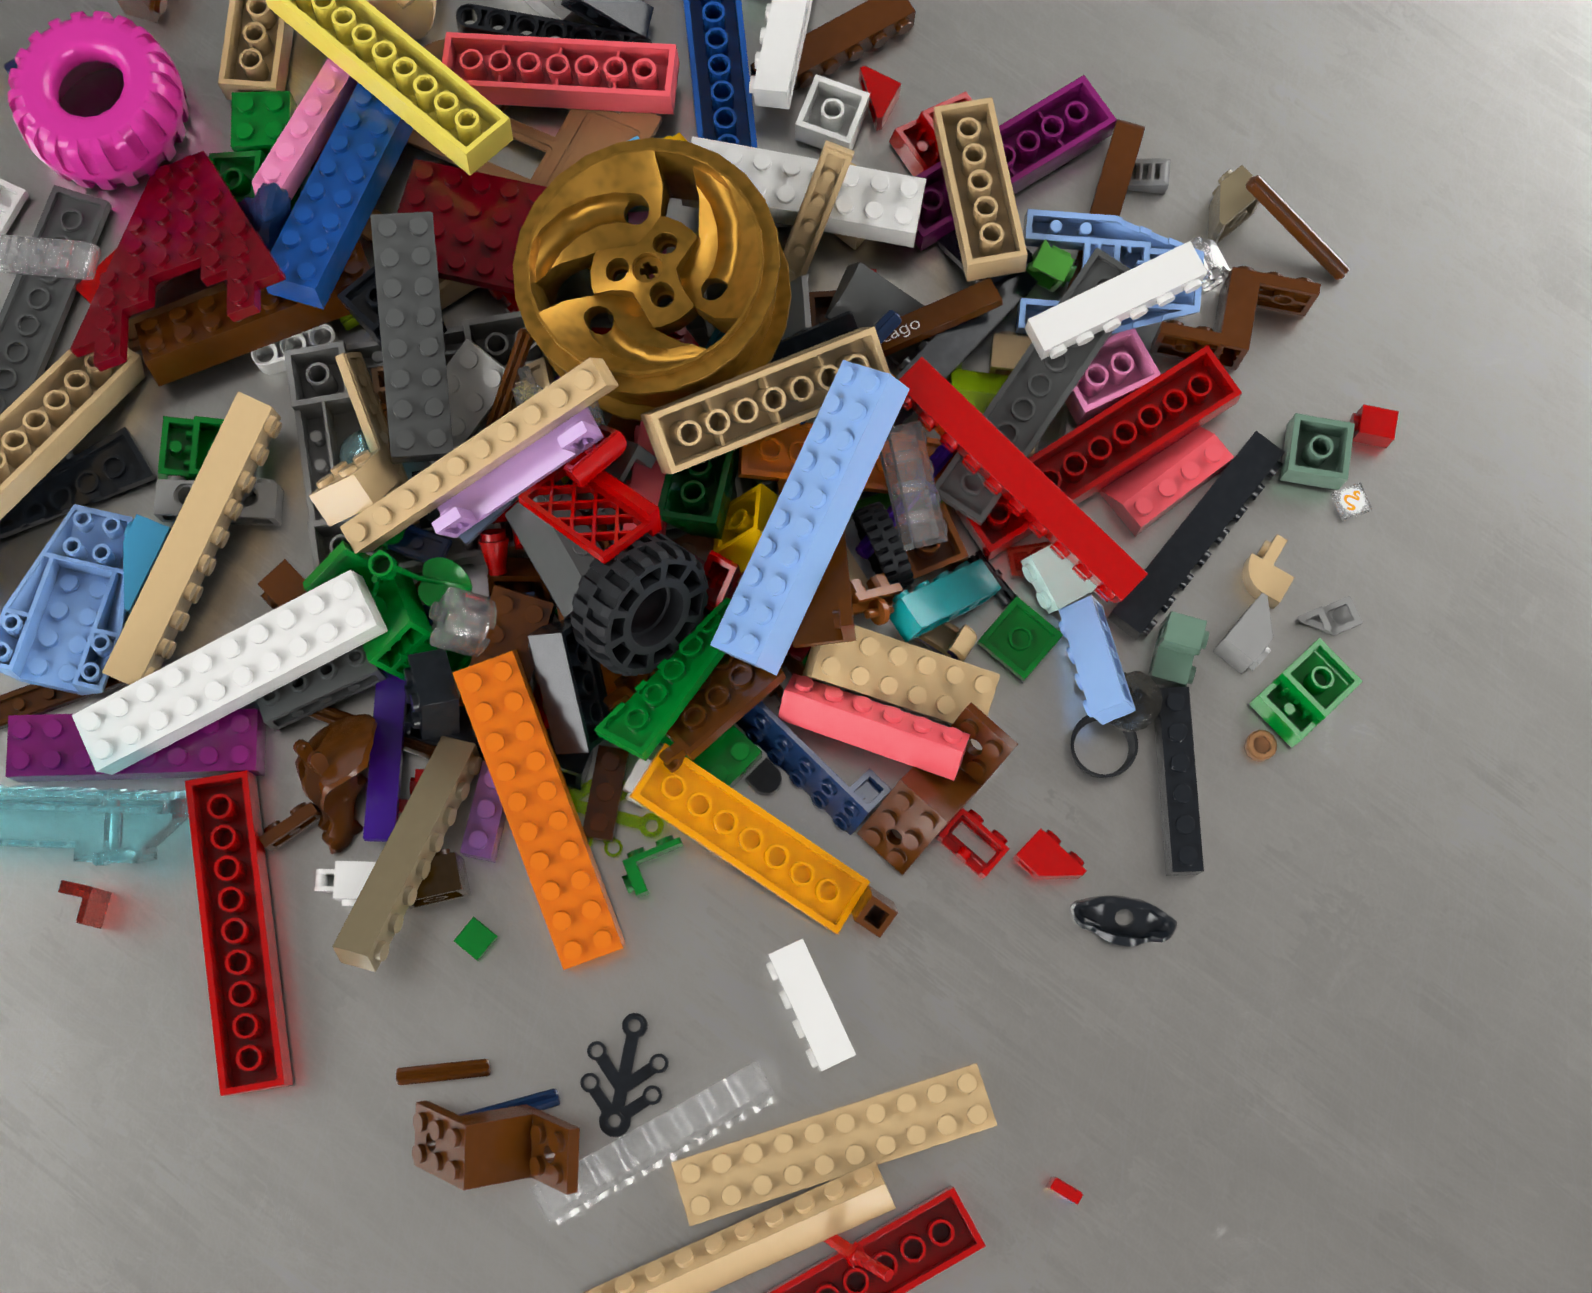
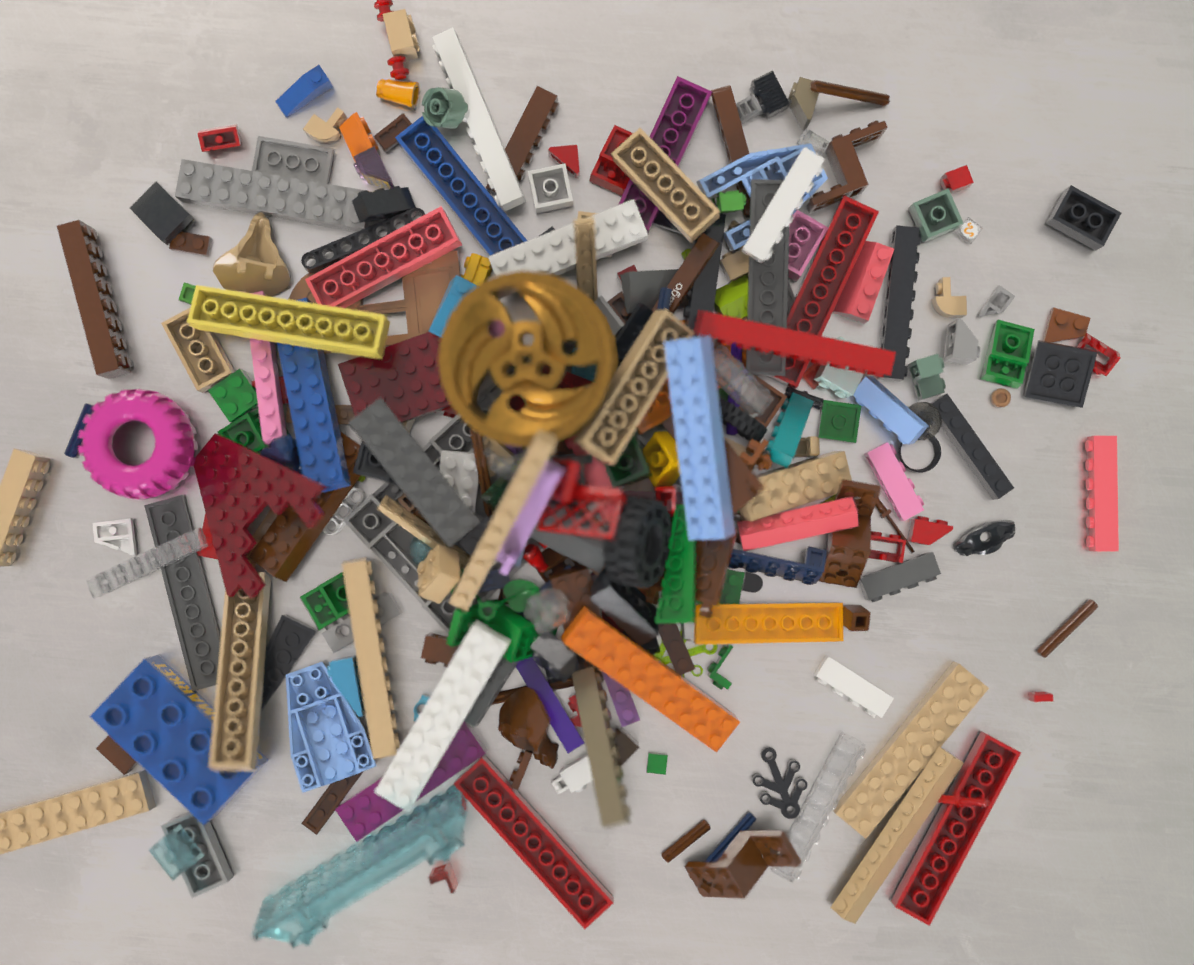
camera: 30 degrees left, 10 degrees up
none -> black brick [750,70,790,118]
none -> dark grey brick [859,552,941,602]
none -> bright pink brick [864,442,924,521]
none -> reddish brown sword [875,498,915,553]
none -> black plate [1024,340,1098,408]
none -> reddish brown axle [1037,600,1098,658]
none -> dark orange wing [1043,308,1090,343]
none -> black brick [1046,185,1122,251]
none -> red window [1077,333,1121,377]
none -> coral brick [1085,436,1119,551]

